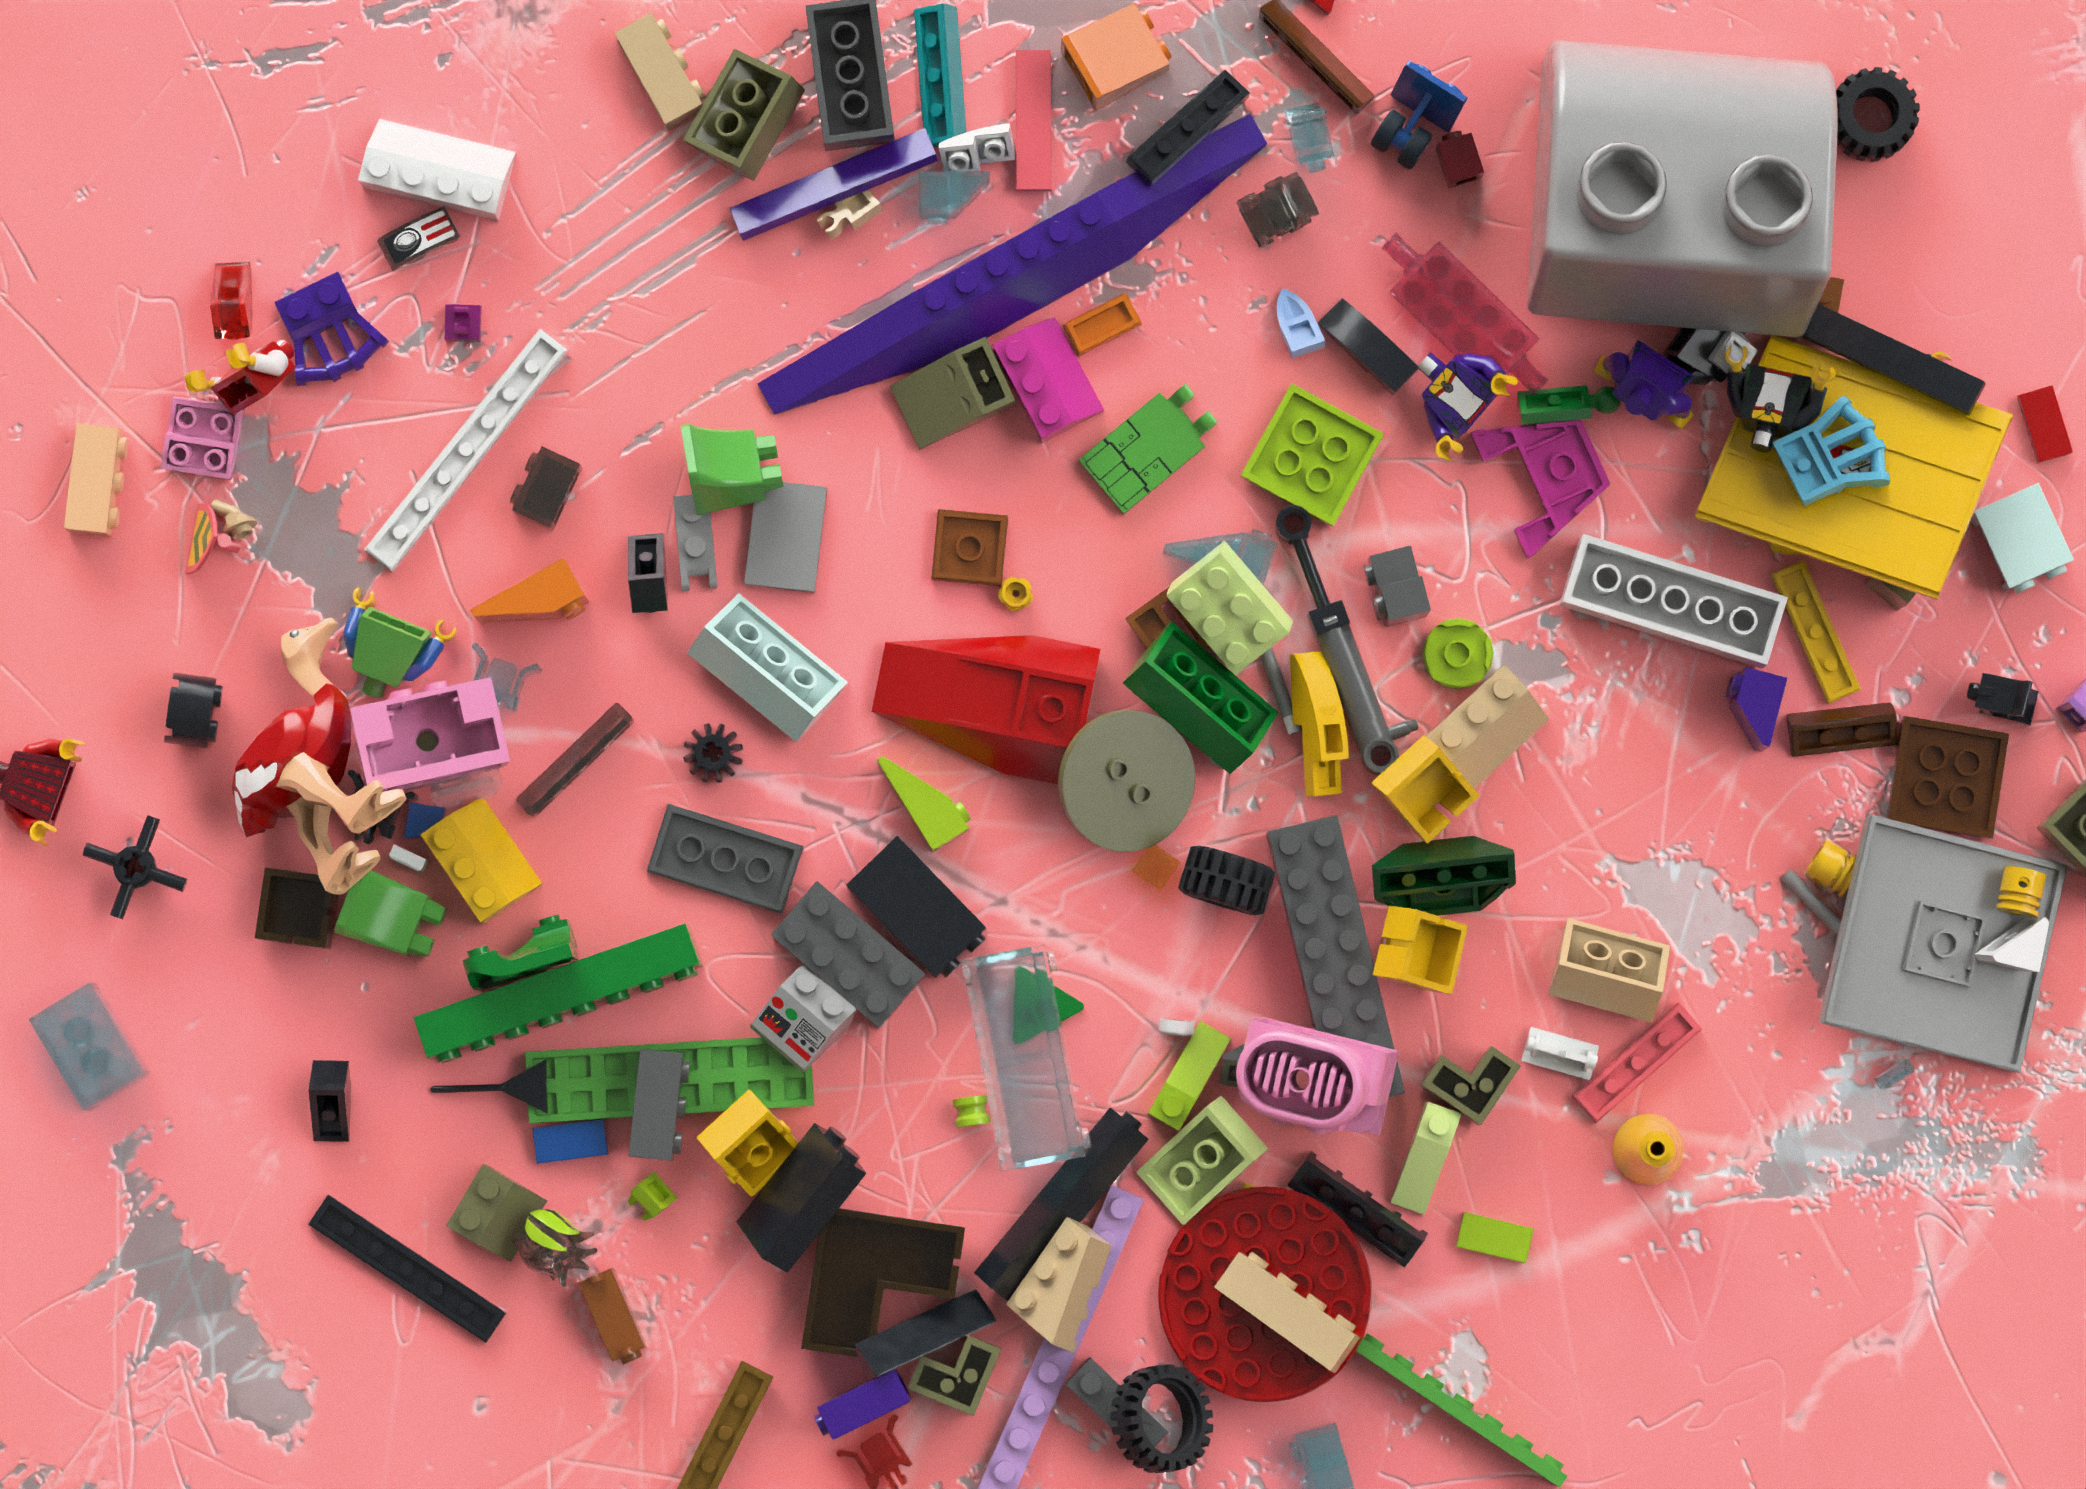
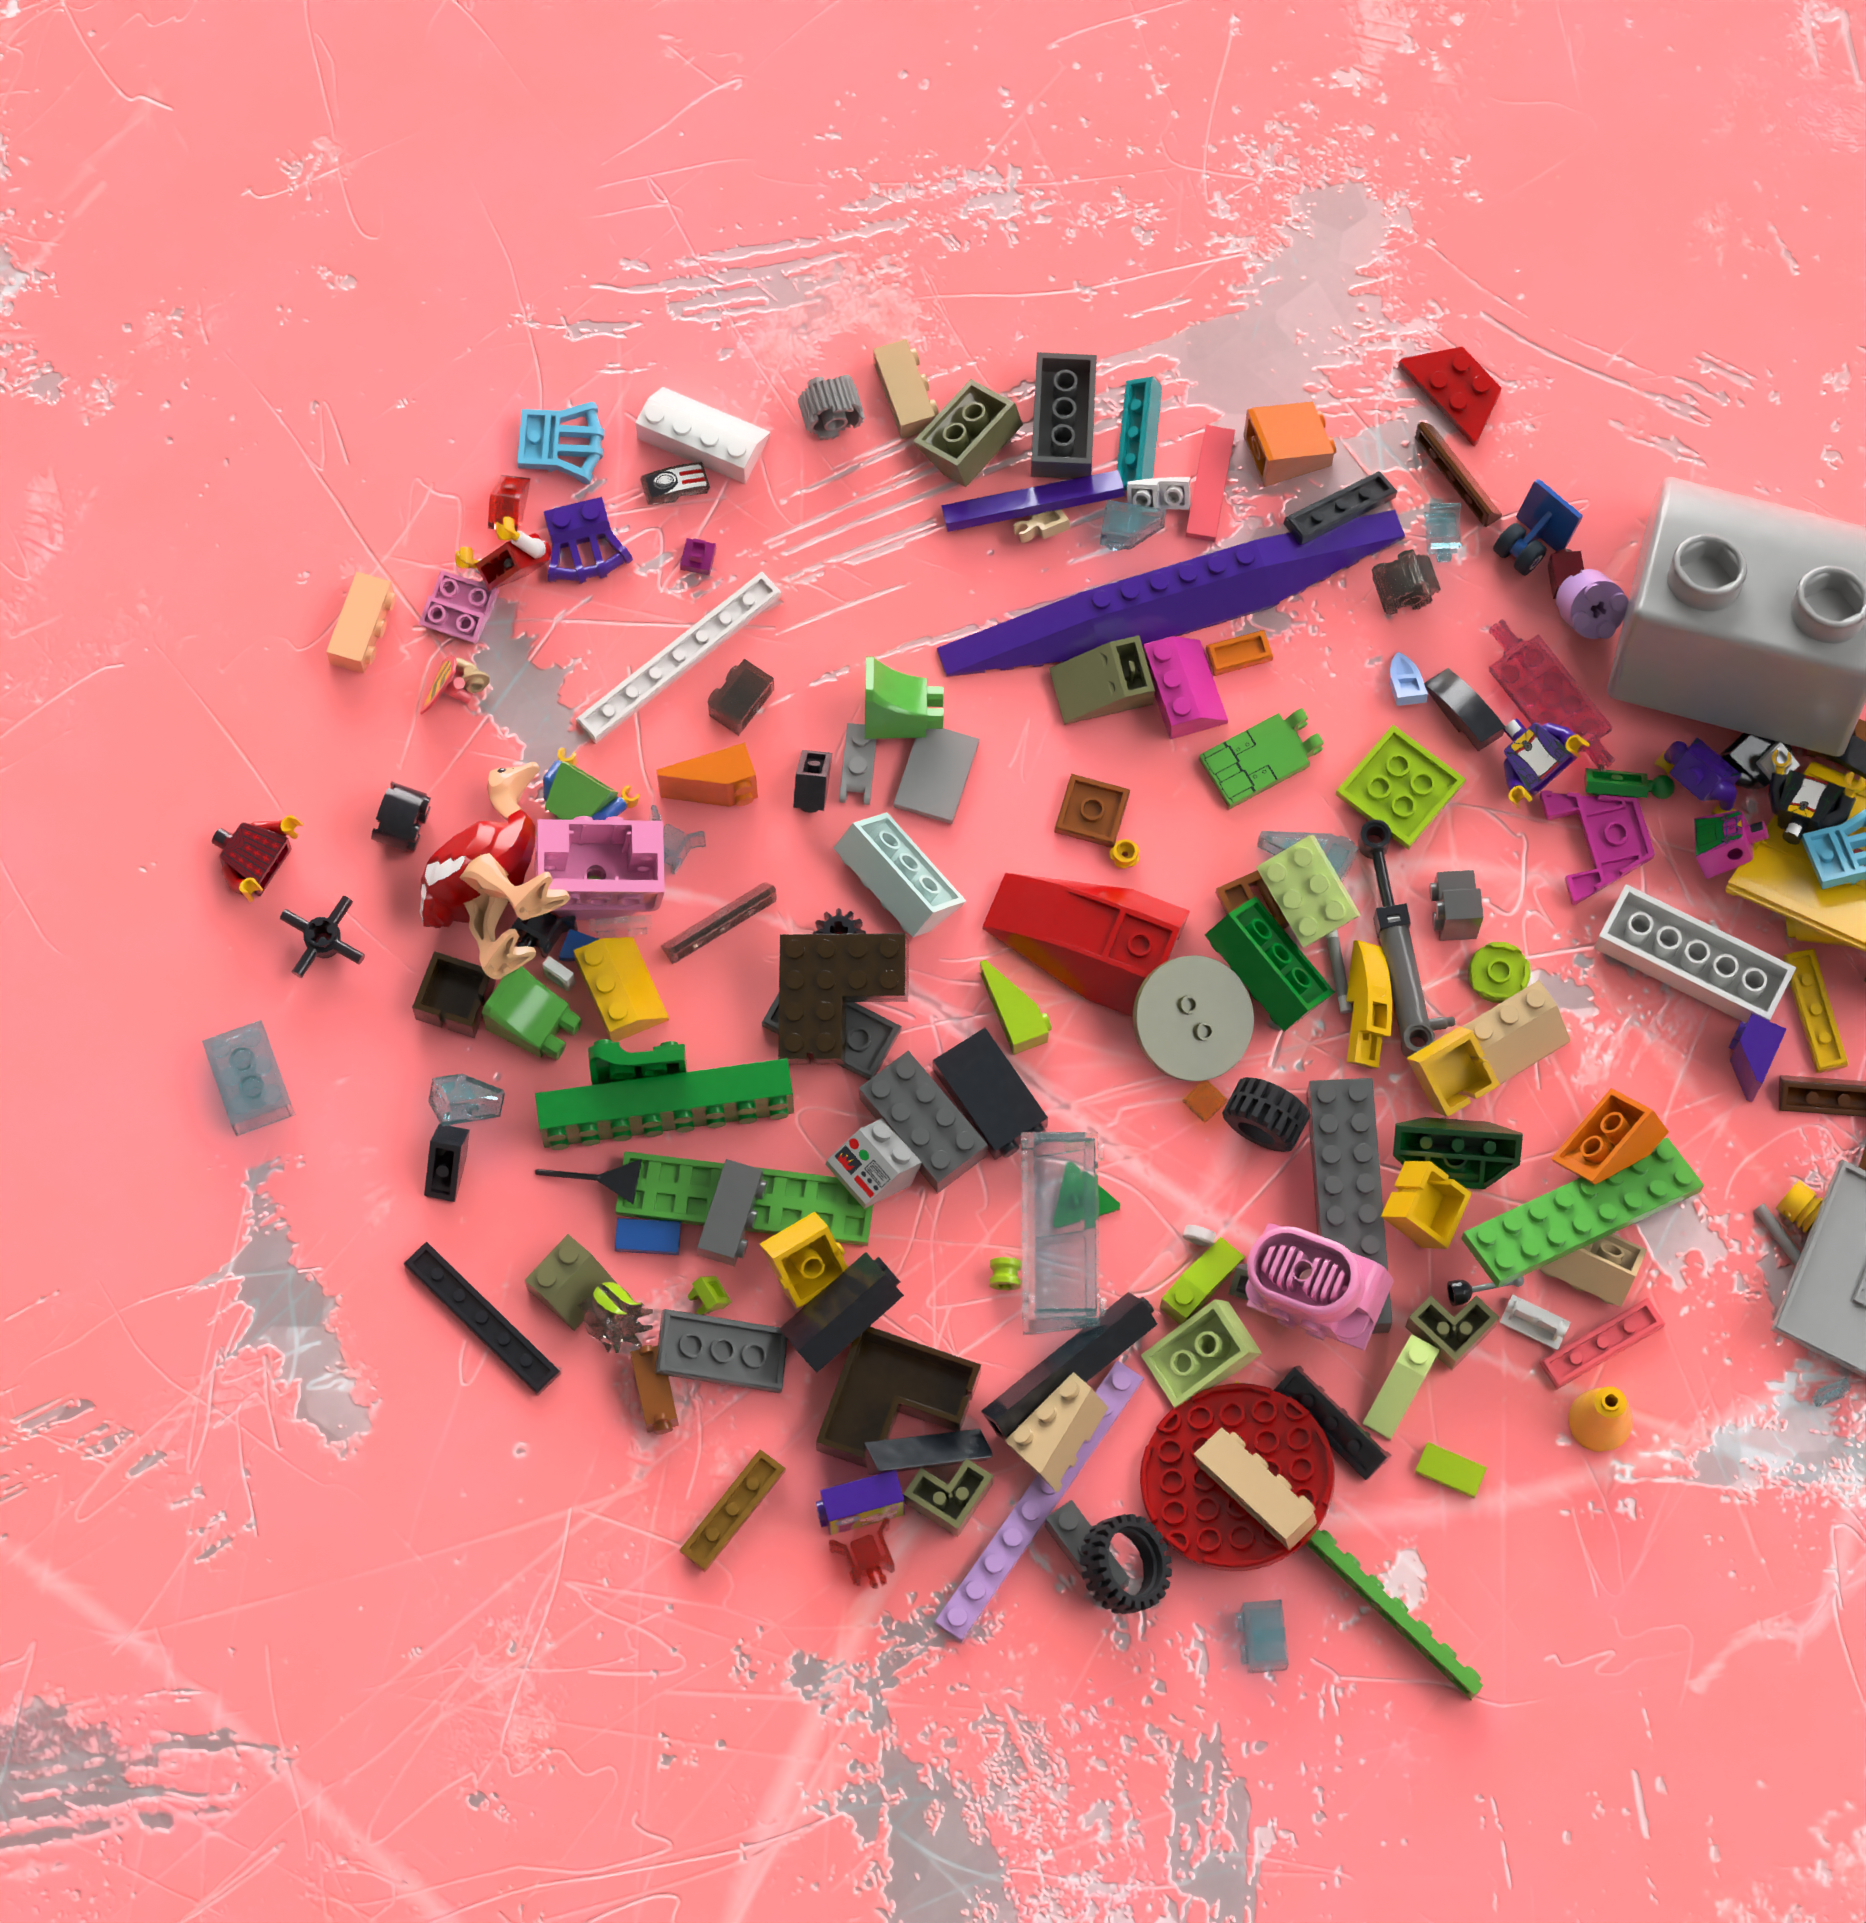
camera: 10 degrees right, 15 degrees down
none -> clear light blue slope [428,1073,505,1126]
none -> medium azure plate [517,402,605,485]
none -> dark grey tile [655,1309,788,1393]
none -> dark brown piece [778,933,909,1065]
none -> light grey brick [798,375,865,440]
none -> black hinge [1447,1276,1524,1306]
none -> bright green plate [1461,1137,1704,1288]
none -> orange slope [1551,1088,1669,1185]
none -> lavender brick [1556,569,1629,639]
none -> dark pink torso [1694,810,1769,879]

